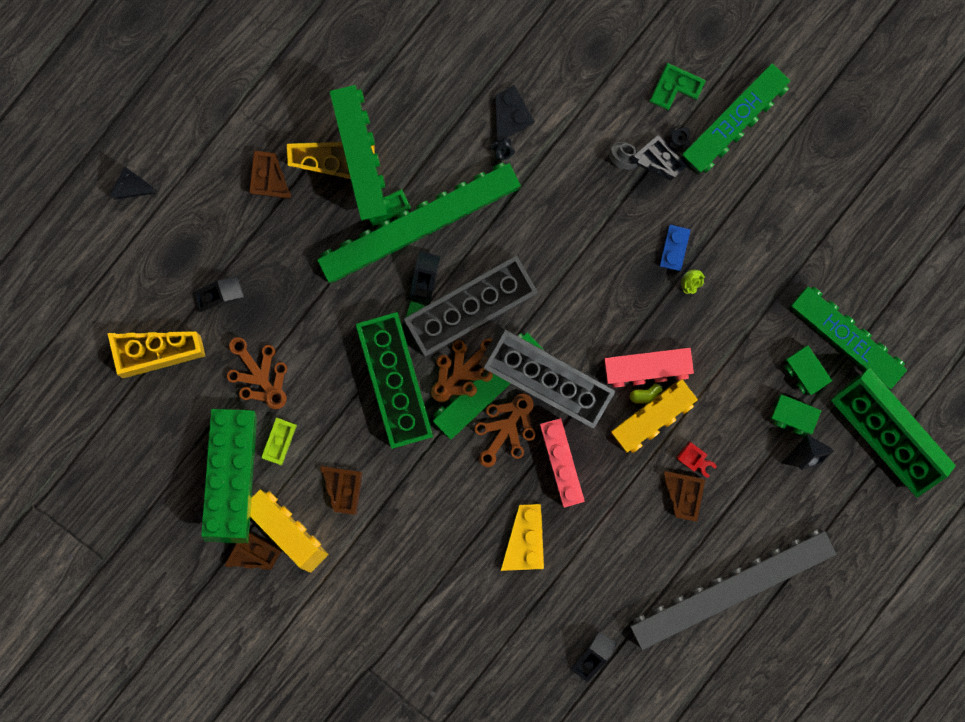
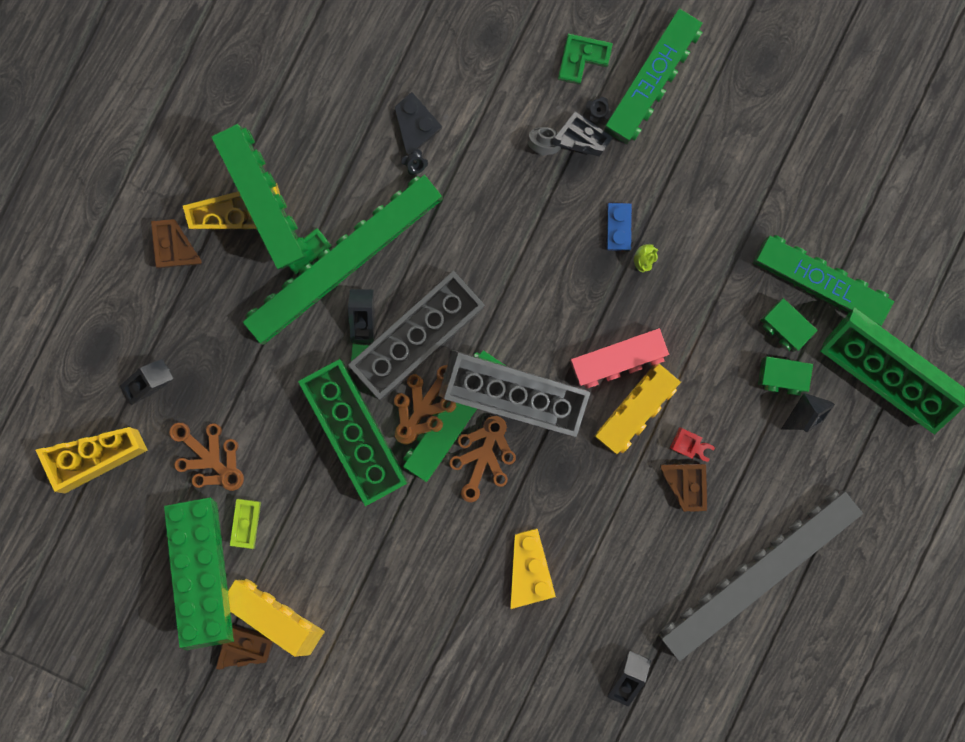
camera: 15 degrees left, 0 degrees up
black slope [110,167,157,200] -> none
reddish brown wing [320,466,363,515] -> none
coral brick [540,418,585,507] -> none
lime arm [630,383,662,404] -> none

